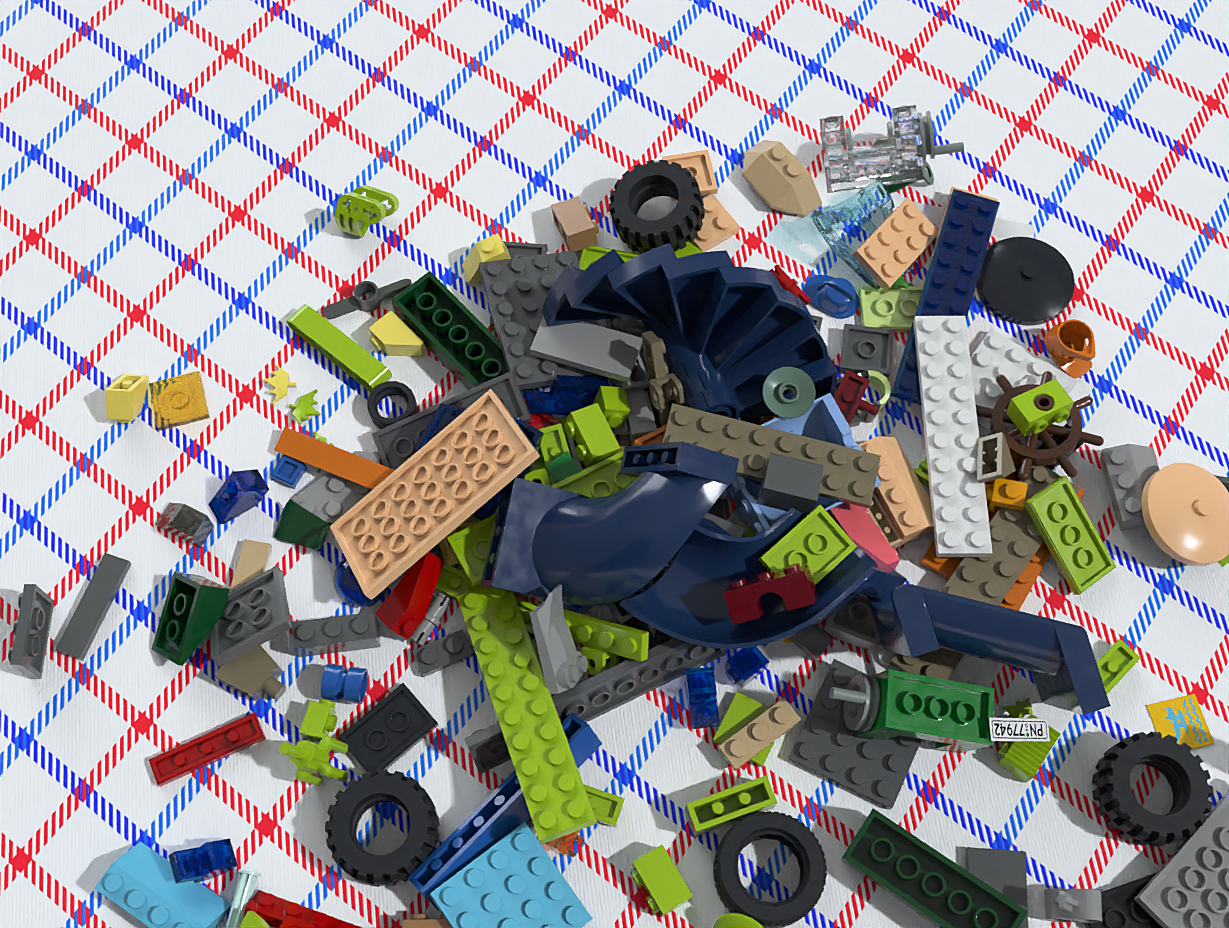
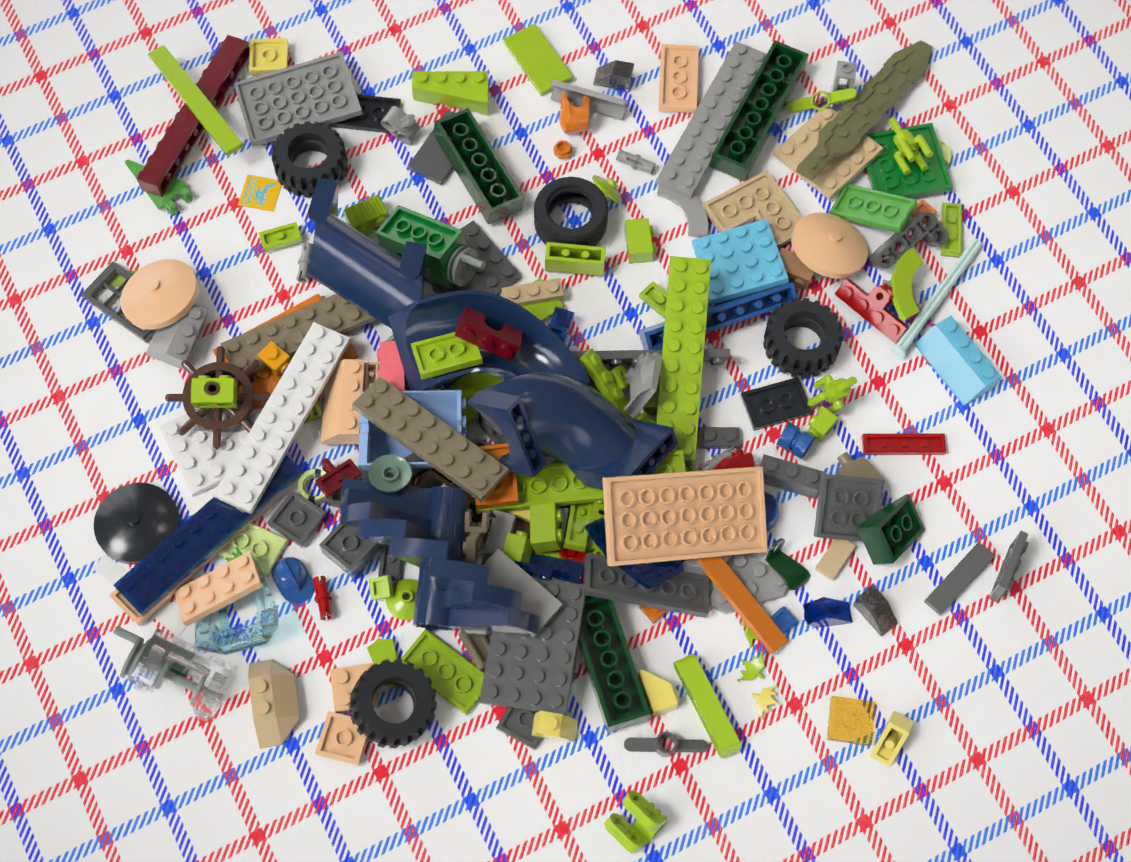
camera: 155 degrees left, 0 degrees up
clear blue brick [168,838,238,884] -> none
black tyre [367,381,417,429] -> none
green tile [546,451,581,483] -> none
medium nougat brick [551,196,599,252] -> none
dark grey slope [756,452,824,513] -> none
dark tan slope [977,432,1016,484] -> none
white sticker [989,718,1050,742] -> none
lime tile [1023,476,1116,595] -> none
orange helmet [1044,319,1096,379] -> none

